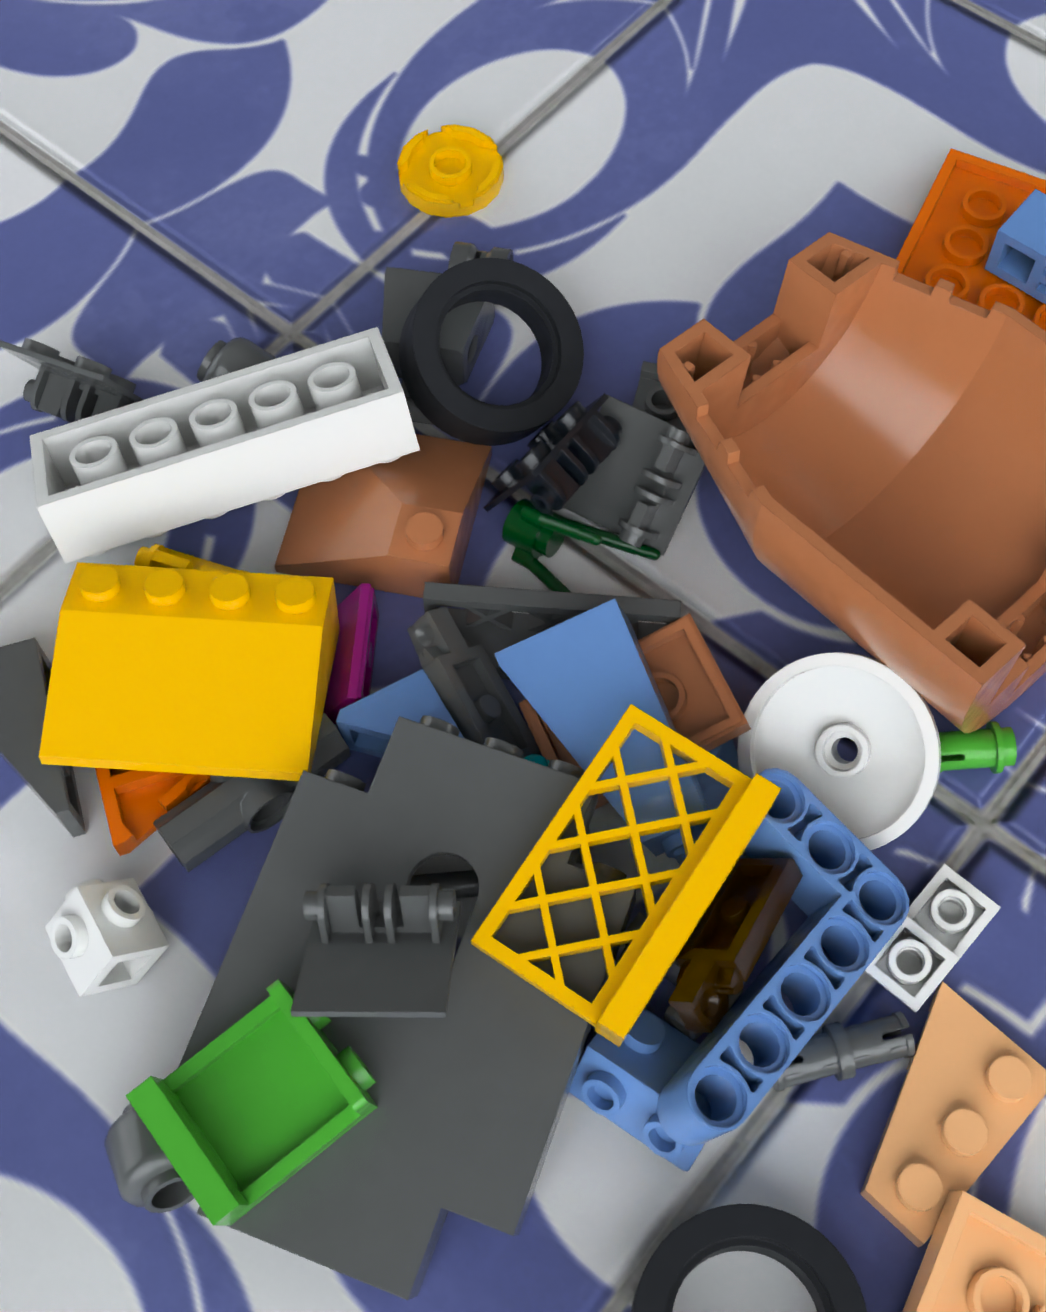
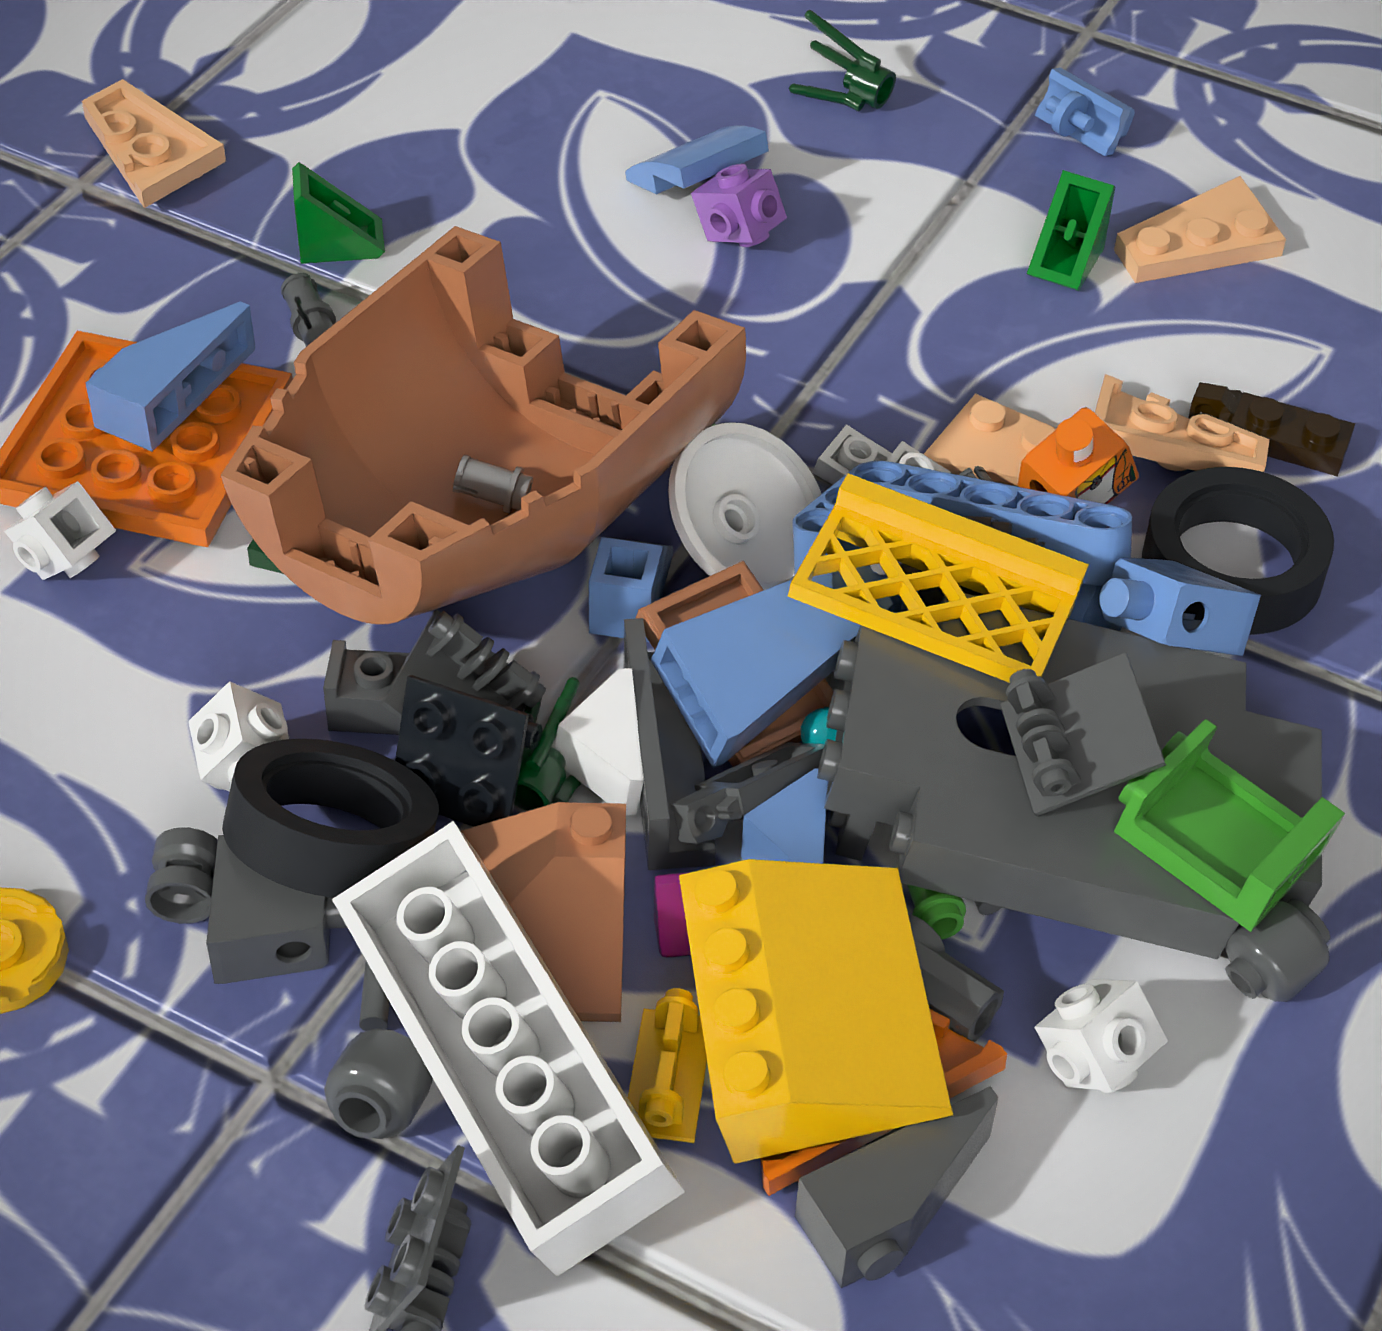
camera: 105 degrees left, 15 degrees down
none -> white brick [4,481,116,580]
none -> white brick [188,682,289,792]
none -> light grey pin [453,454,533,514]
none -> white slope [555,668,643,815]
none -> medium blue slope [589,537,673,642]
none -> orange torso [1017,407,1139,504]
none -> medium blue torso [1099,557,1261,656]

